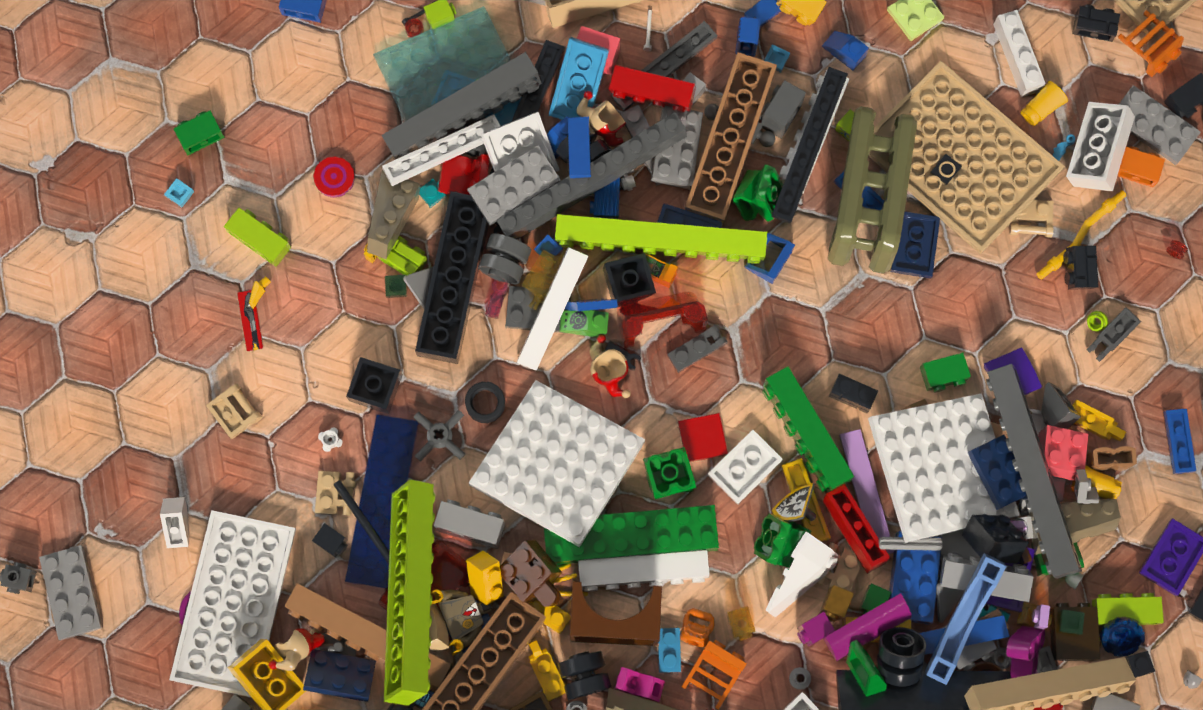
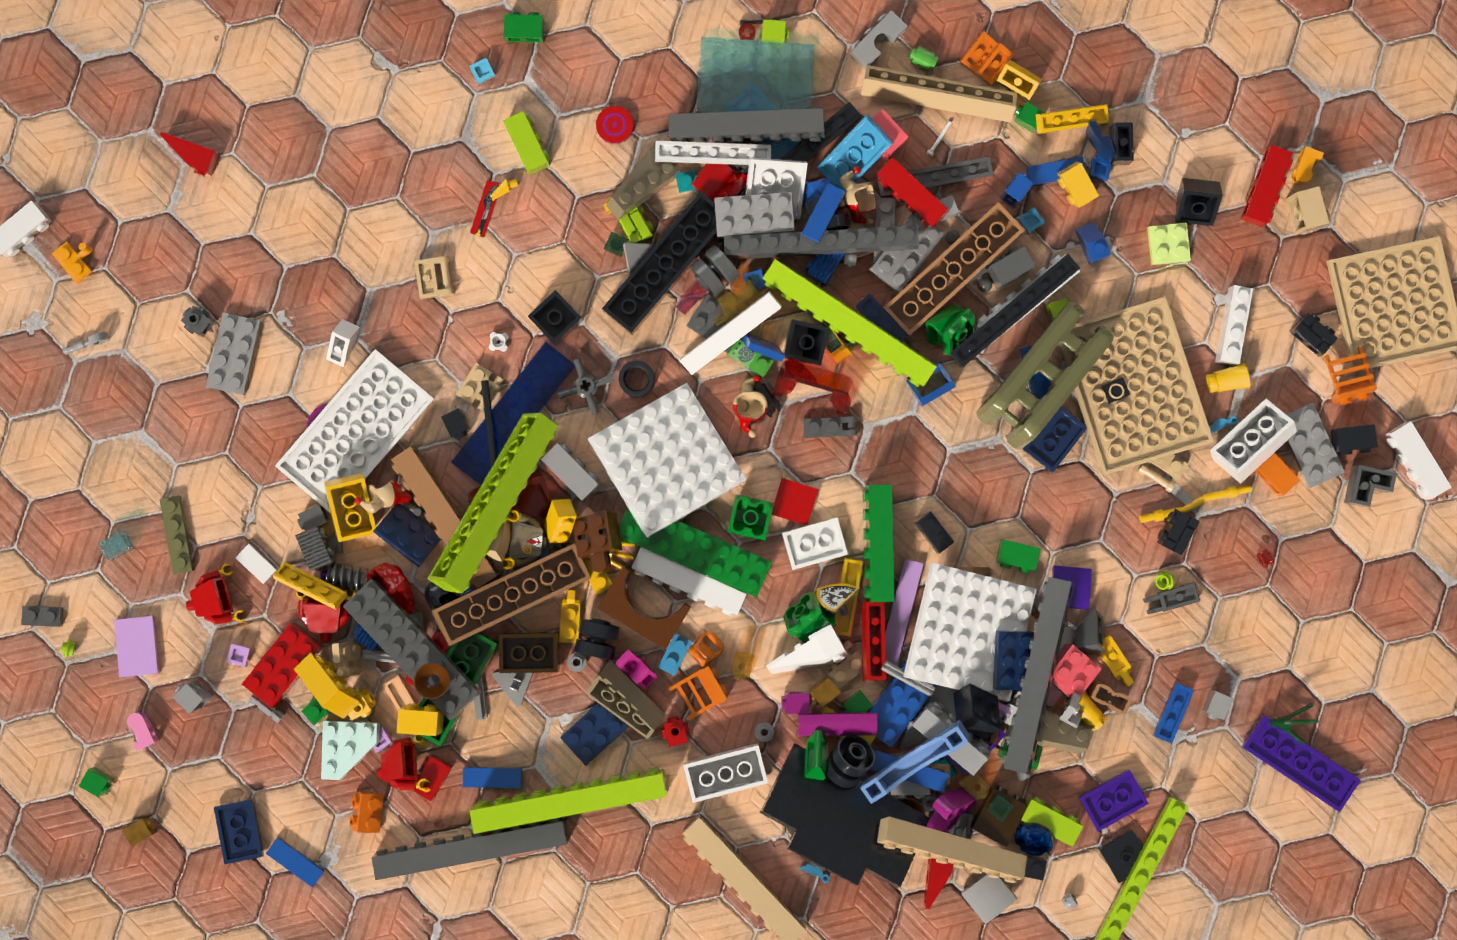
camera: 25 degrees right, 10 degrees up
lavender plate [1032,604,1050,629] -> none

